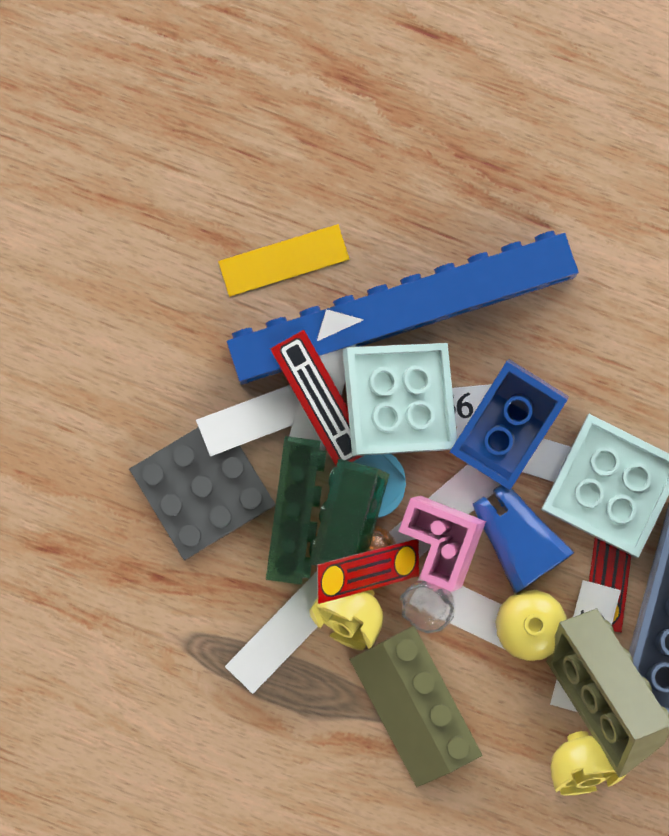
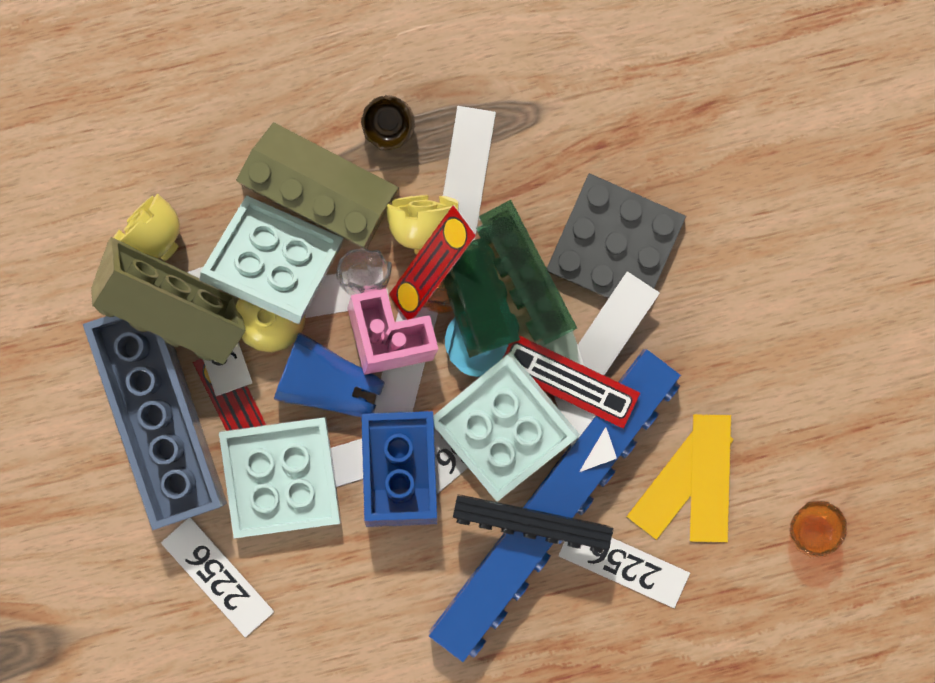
camera: 155 degrees right, 5 degrees up
none -> light aqua plate [199,195,343,324]
none -> dark brown hair [361,95,415,151]
none -> black piece [453,494,614,553]
none -> white sticker [558,538,690,608]
none -> yellow sticker [690,414,731,542]
none -> clear orange hair [789,501,847,557]

